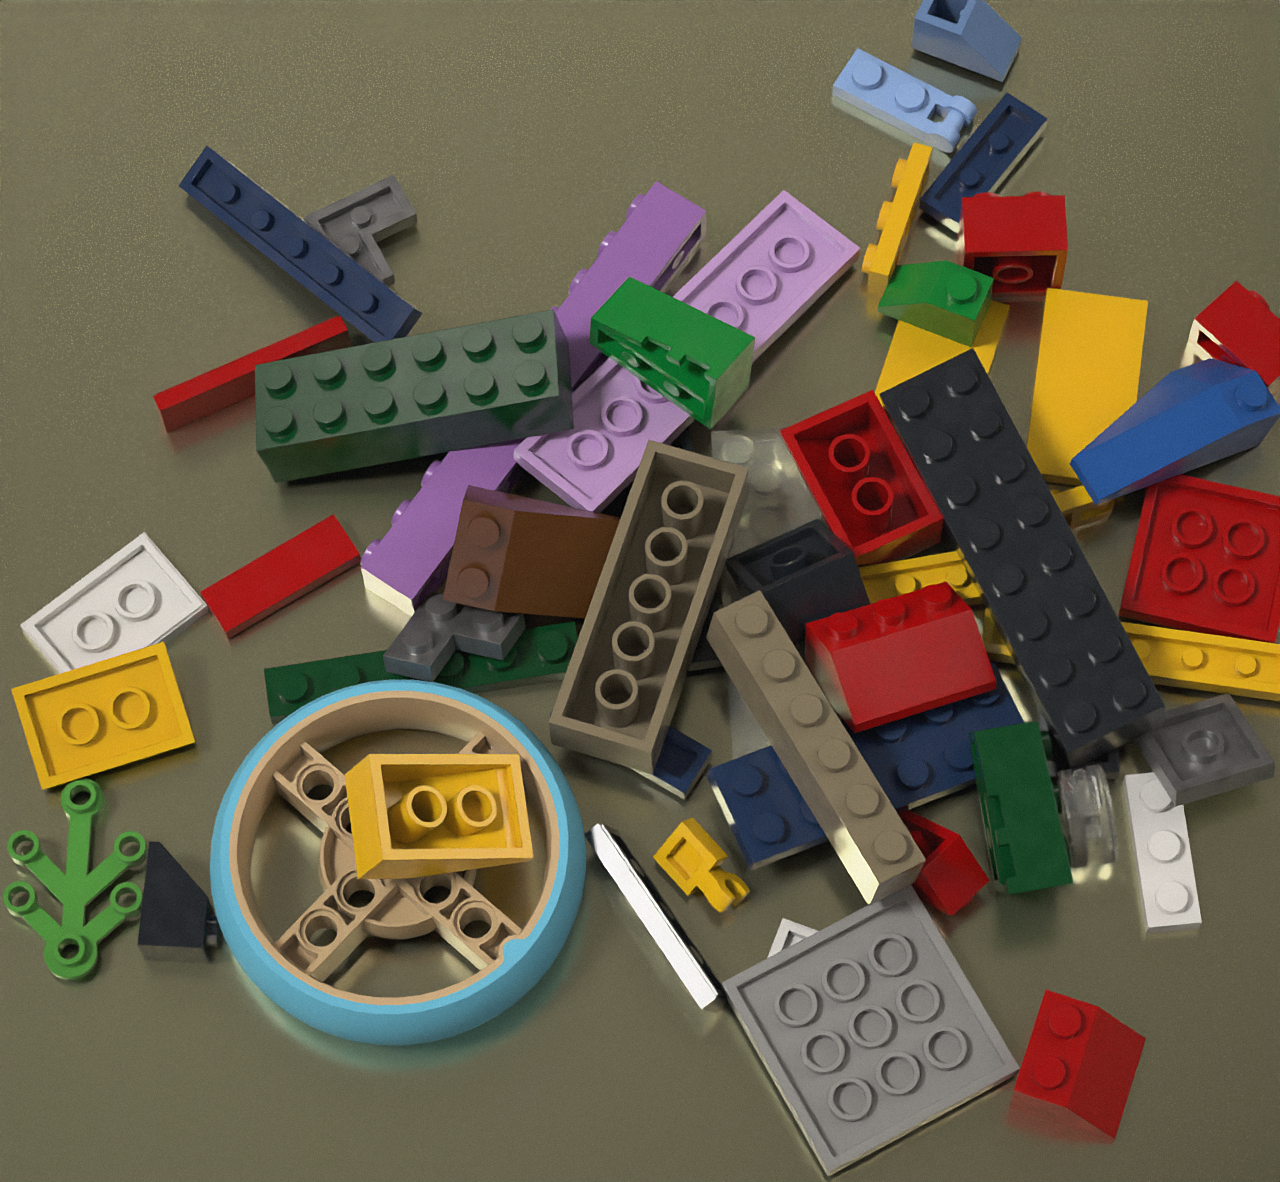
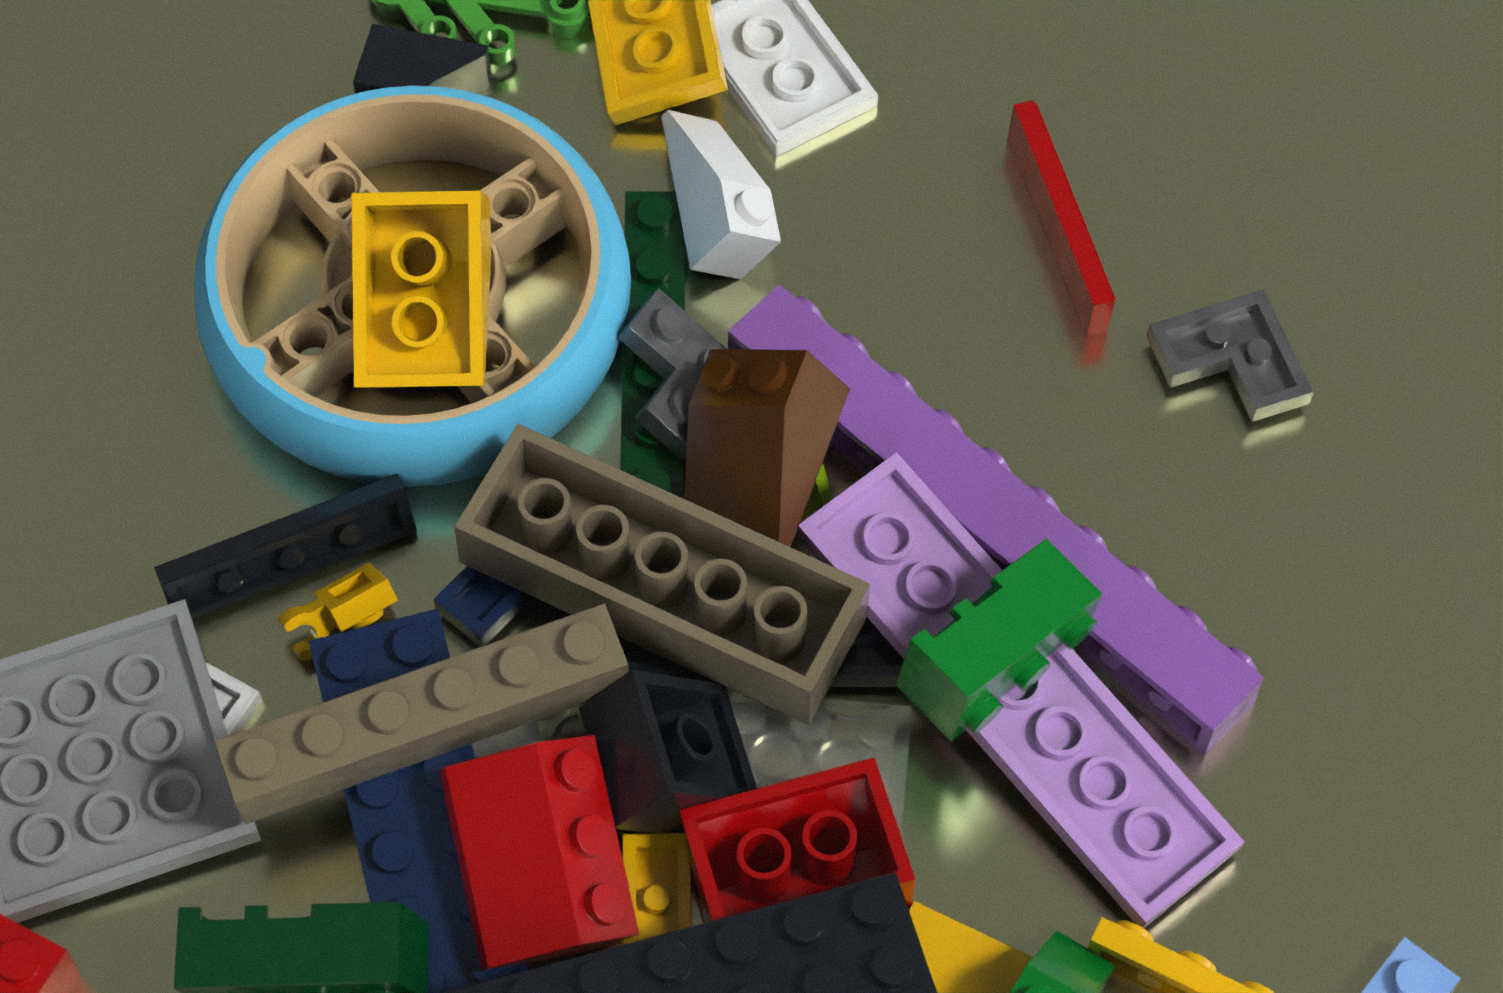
camera: 95 degrees right, 5 degrees down
dark blue plate [178,146,423,342] -> none
red tile [200,514,361,639] -> none
dark green brick [255,309,574,483] -> none
red slope [898,810,990,916] -> none
none -> white slope [661,110,781,280]

